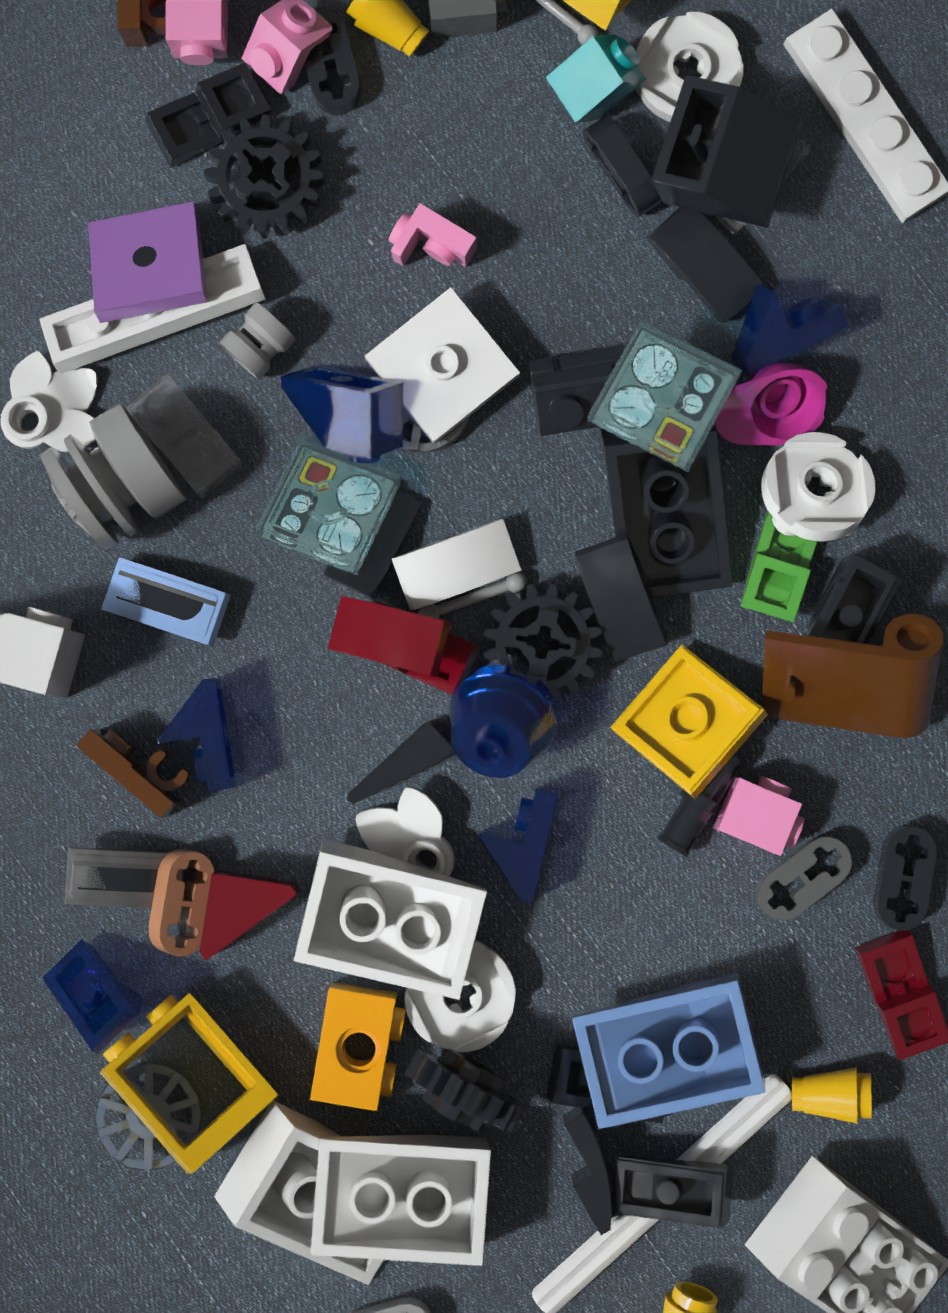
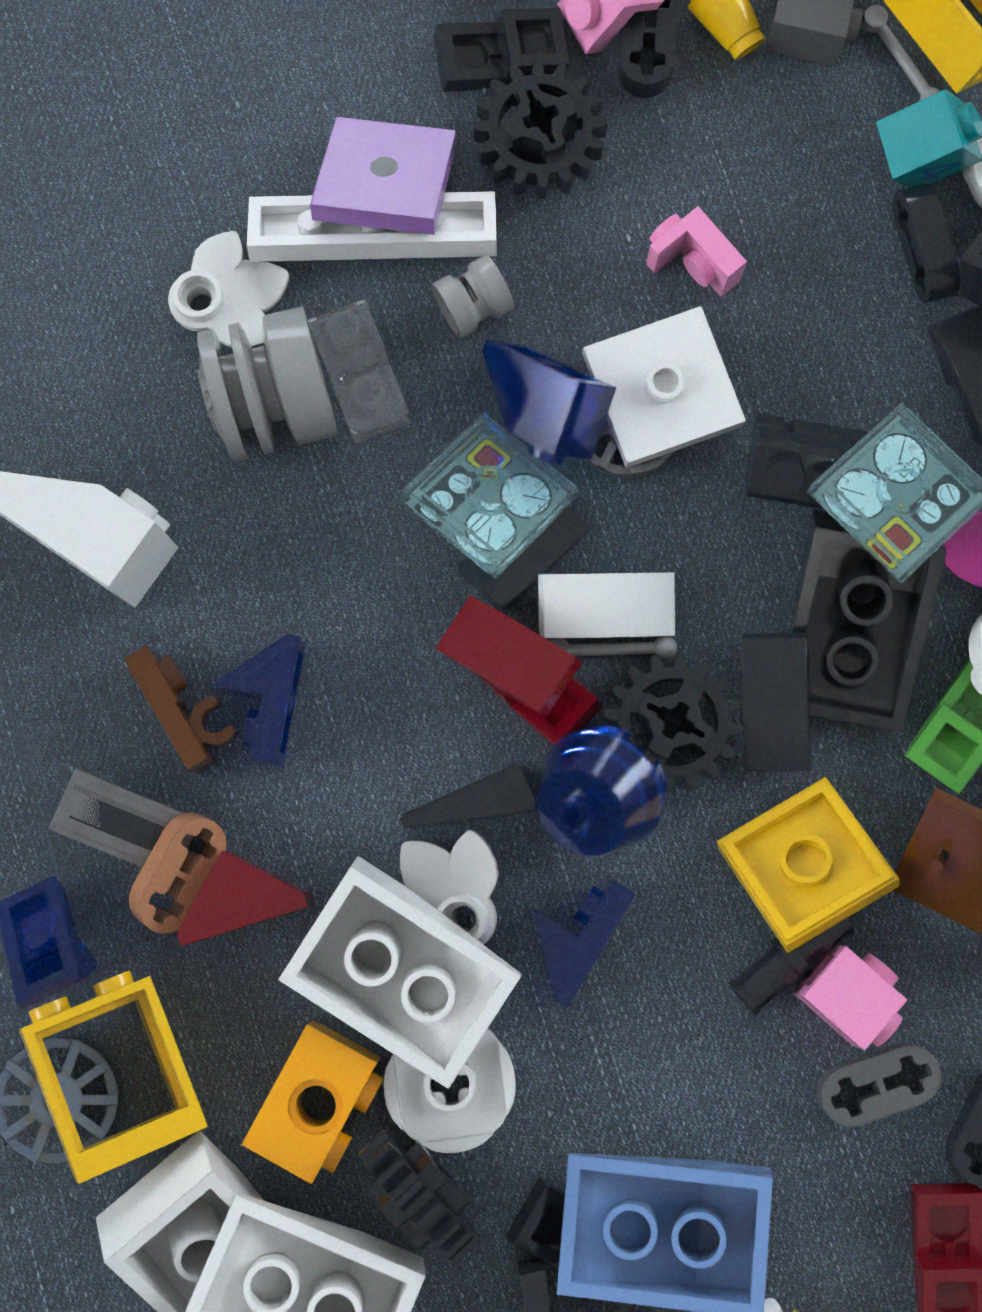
camera: 15 degrees right, 5 degrees down
light blue slope [101,557,231,647] -> none

